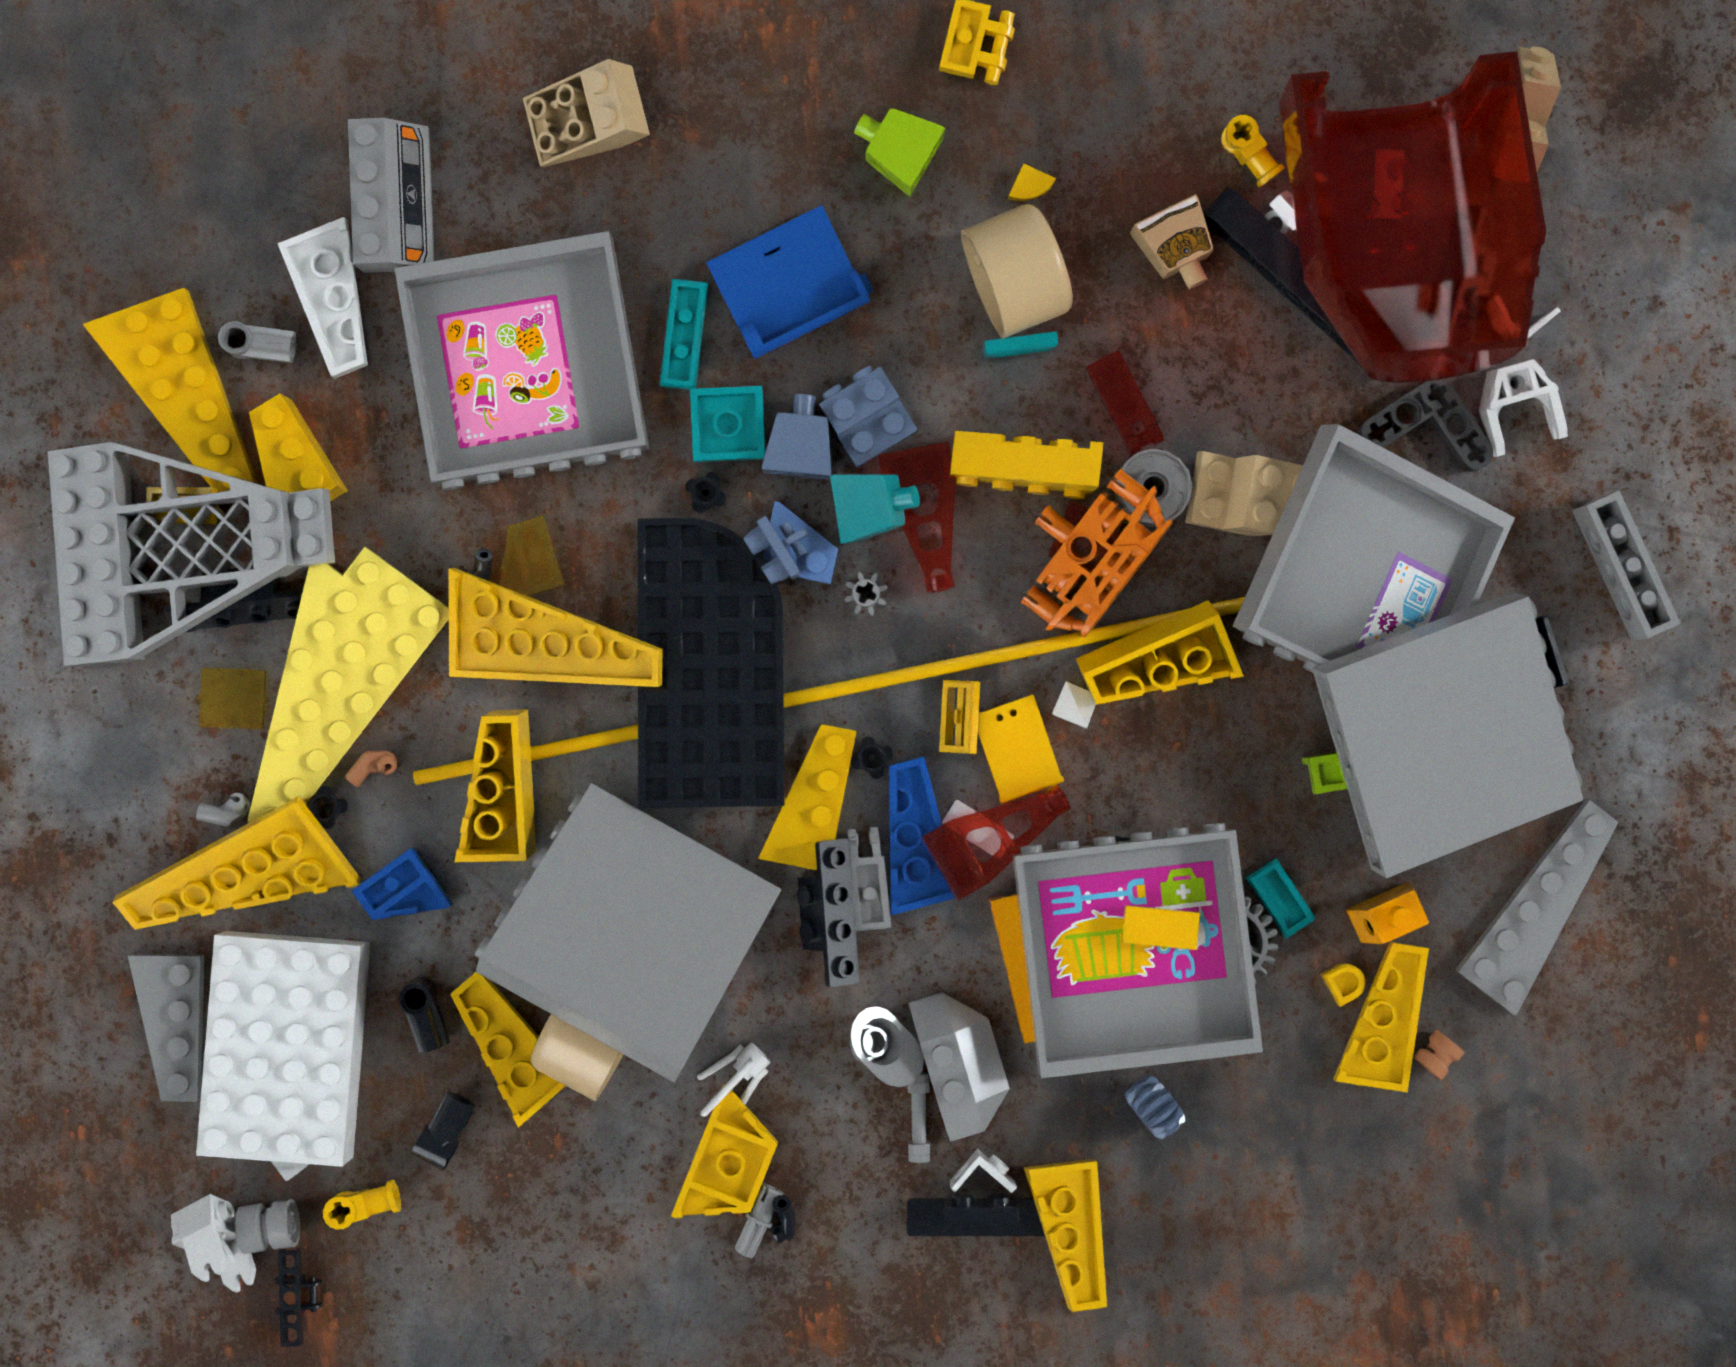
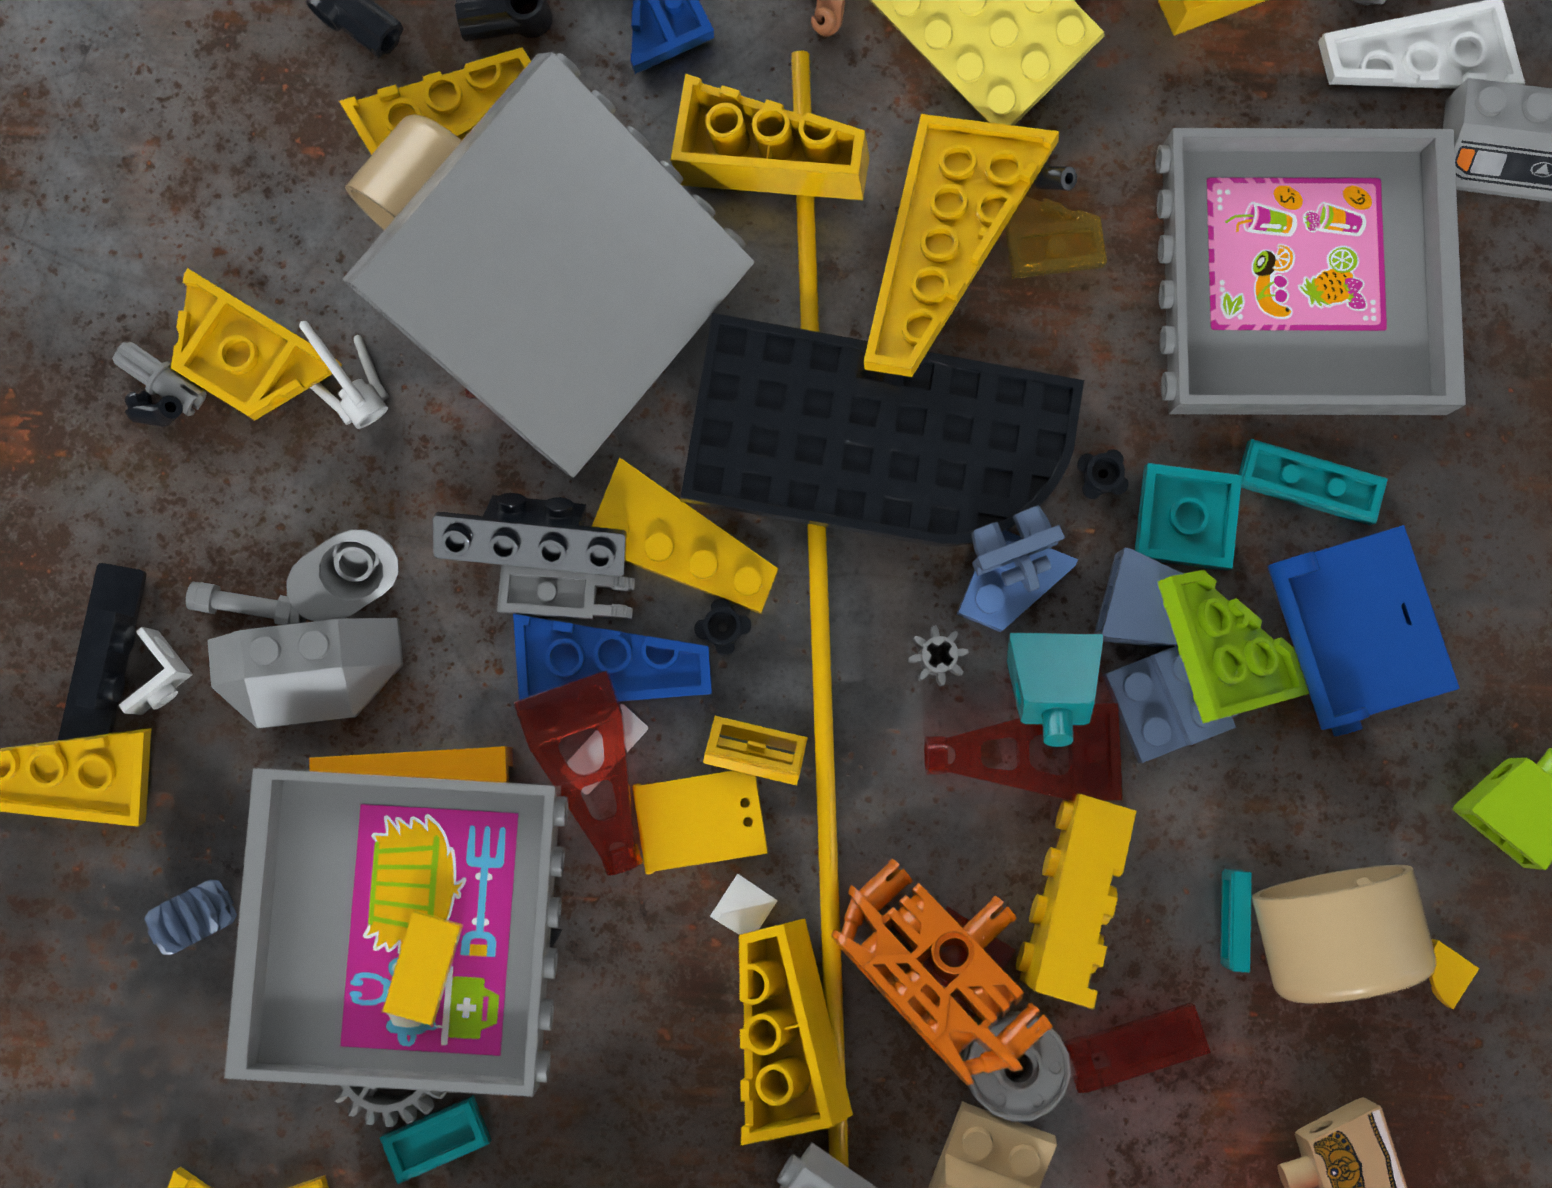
camera: 100 degrees right, 5 degrees down
none -> lime plate [1157,570,1309,724]

